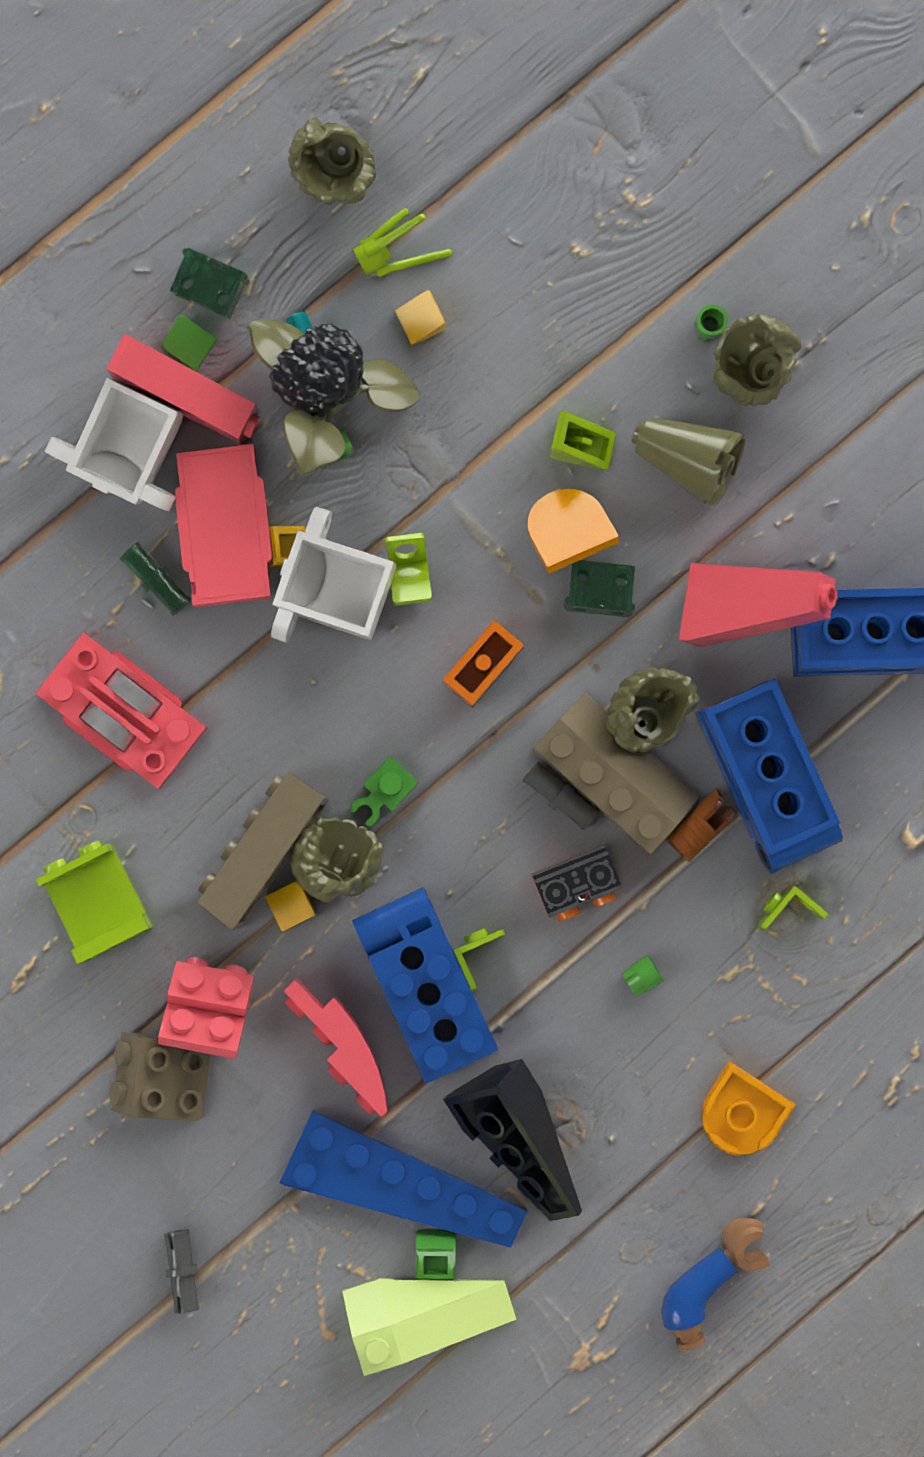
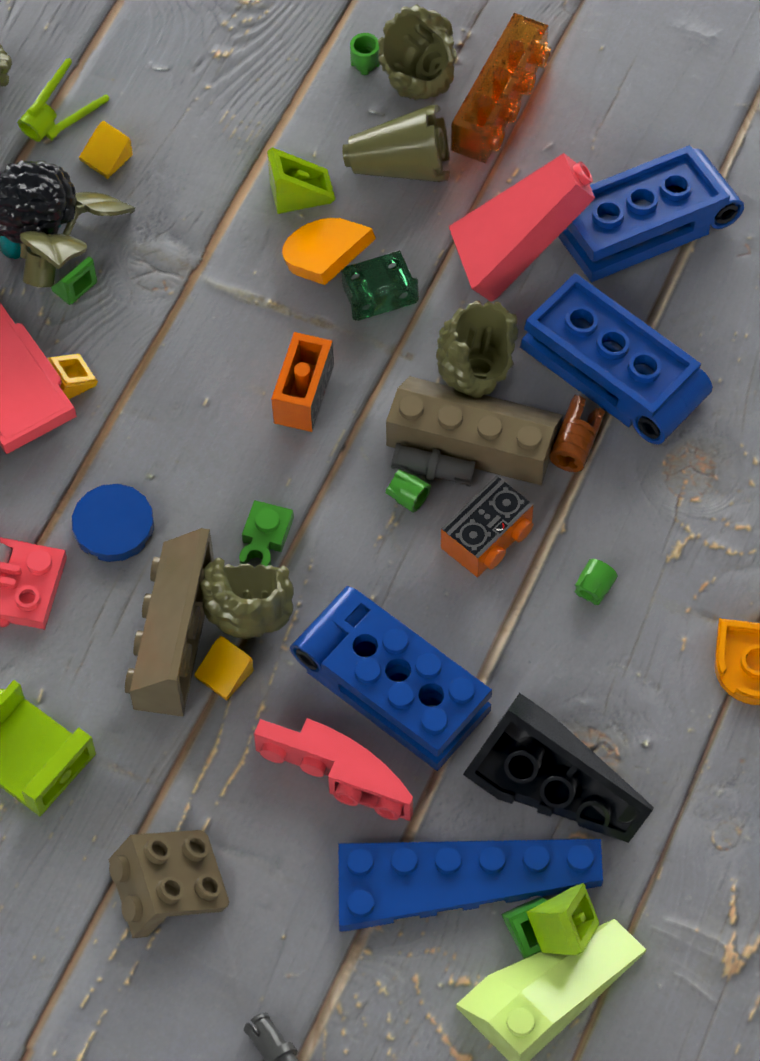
camera: 25 degrees left, 25 degrees down
coral plate [158,957,254,1059] -> none
white piece [271,507,397,643] -> none
lime bracket [385,533,432,606] -> none
lime bracket [454,928,505,992] -> none
lime bracket [756,885,829,930] -> none
none -> blue tile [72,484,154,562]
none -> bright green hose [385,469,431,513]
none -> clear orange brick [451,13,551,164]
none -> lime slope [526,883,600,955]

